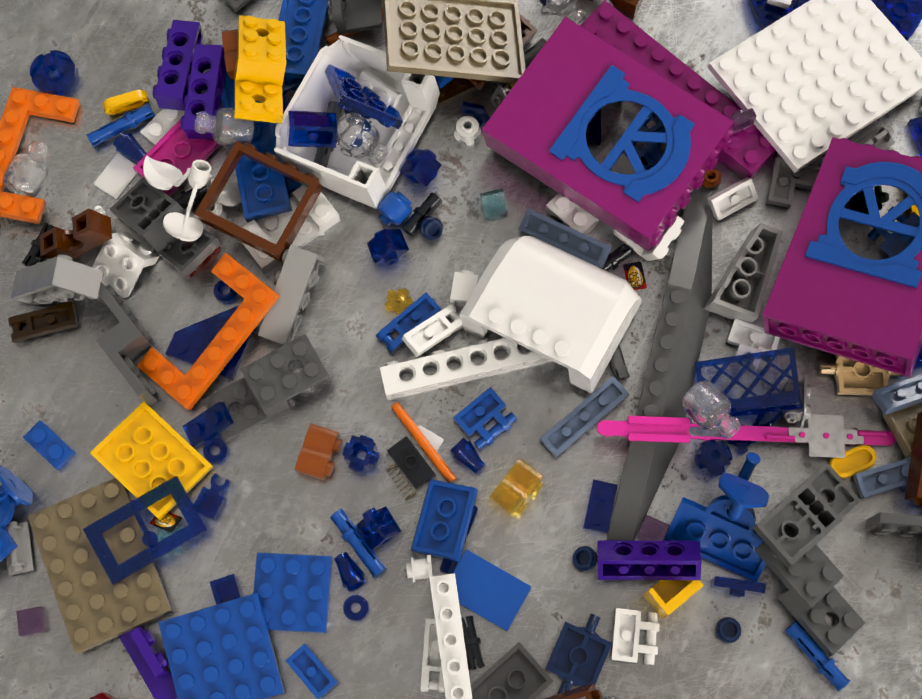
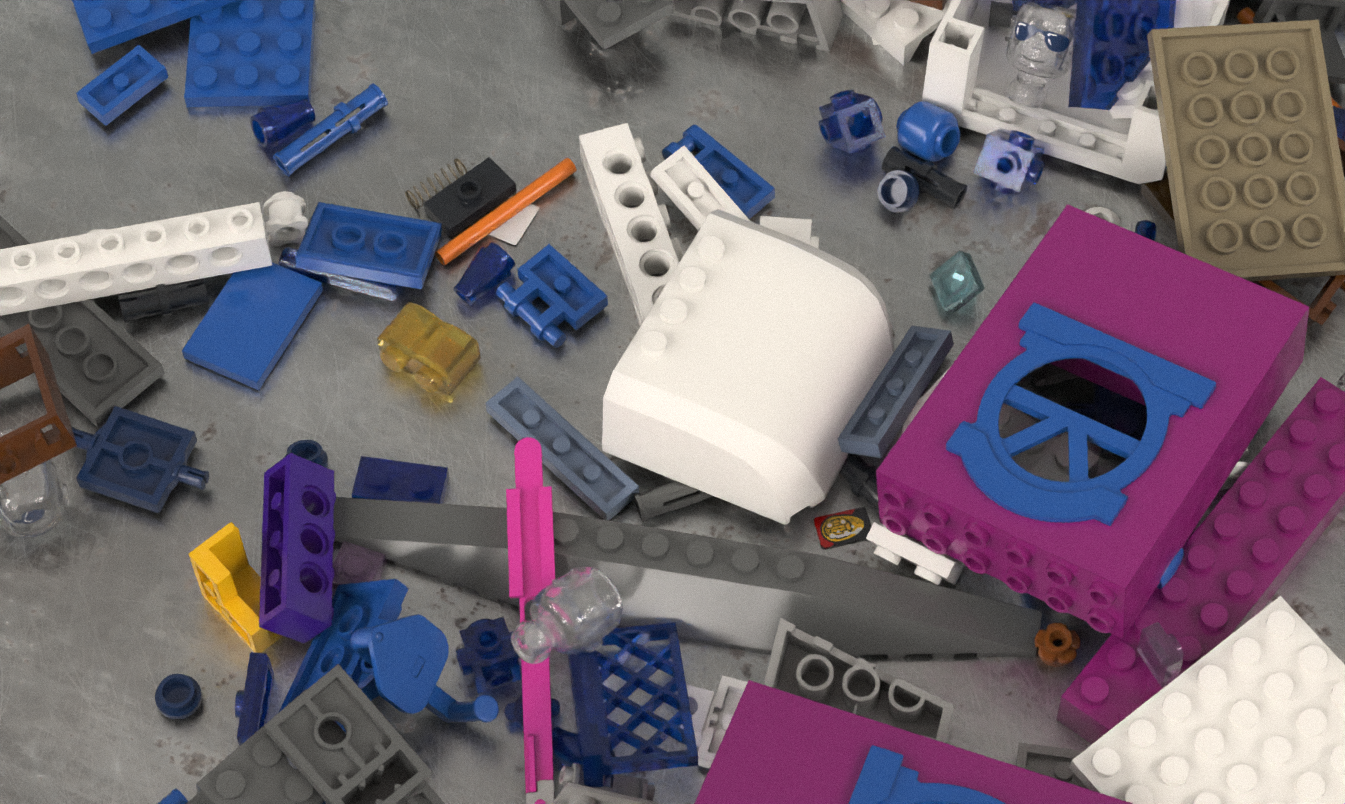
camera: 85 degrees right, 15 degrees down
dark orange brick [295,423,343,481] -> none
clear blue brick [342,435,380,473] -> none
clear blue plate [343,595,369,621] -> none
clear blue brick [356,506,402,550] -> none
clear yellow plant [385,288,414,316] -> none
white plate [611,608,660,665] -> none
white plate [707,177,759,221] -> none

